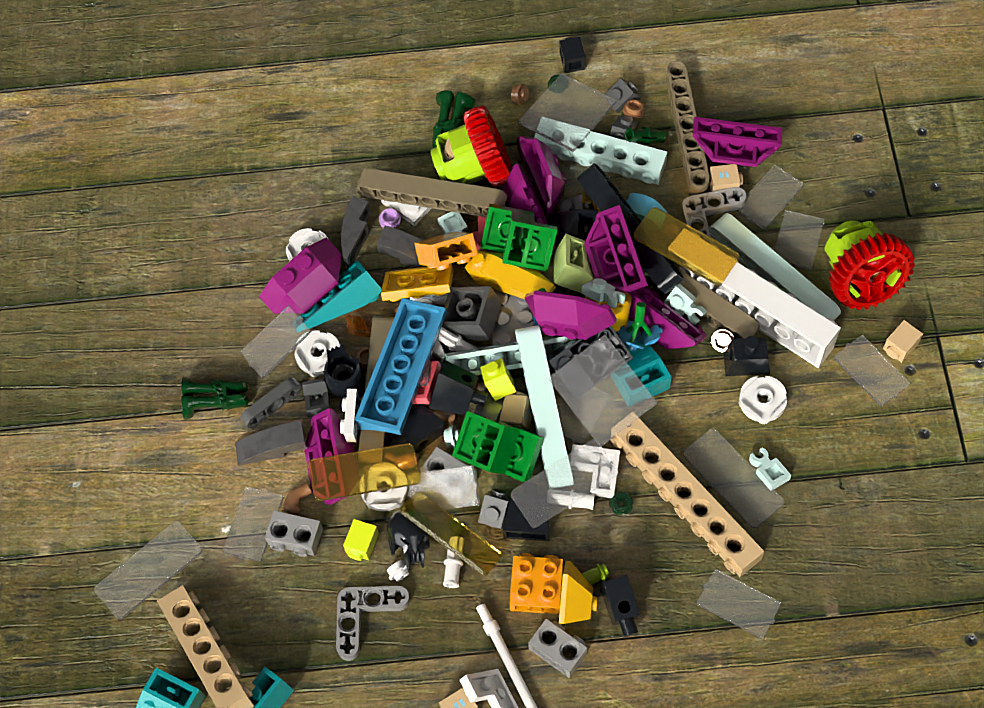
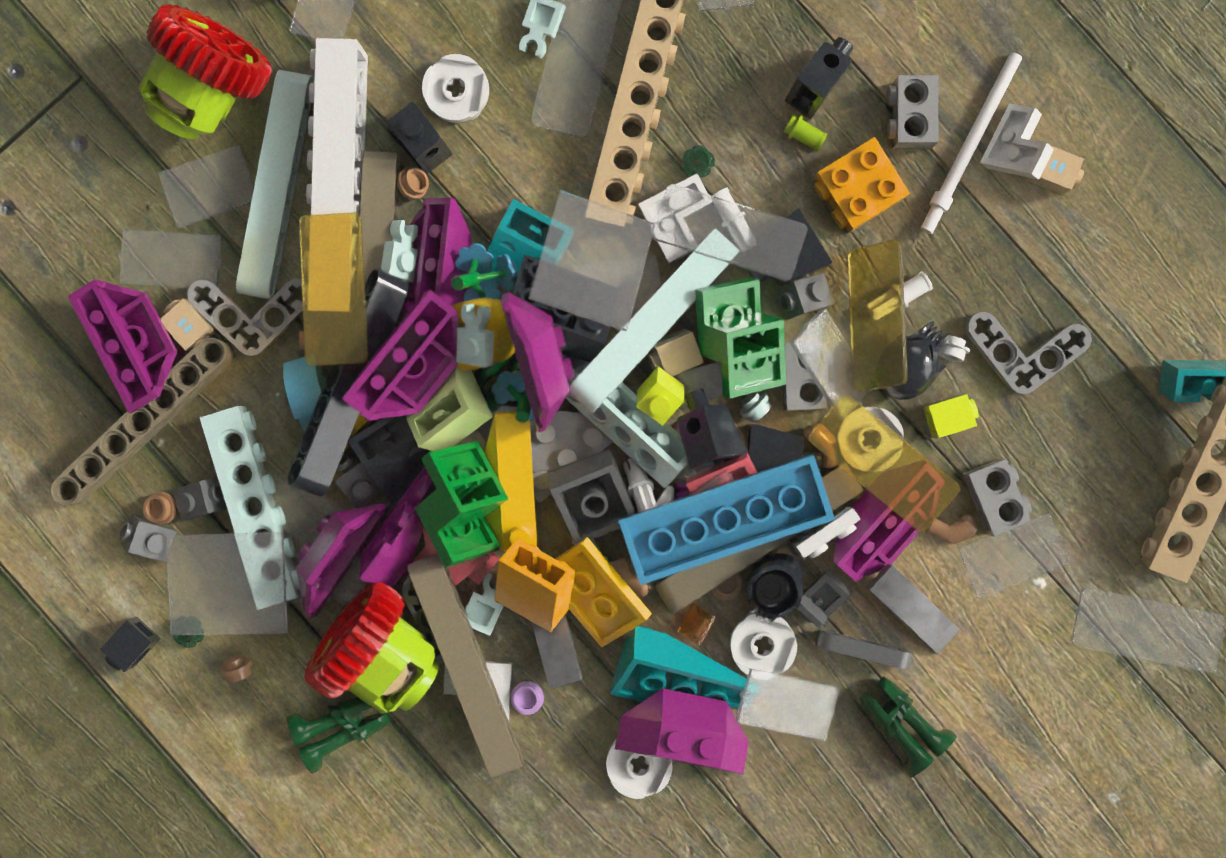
camera: 135 degrees left, 25 degrees up
flat silver slope [341,196,371,268] -> none
yellow slope [559,561,598,624] -> none
dark green pin [624,127,667,144] -> none

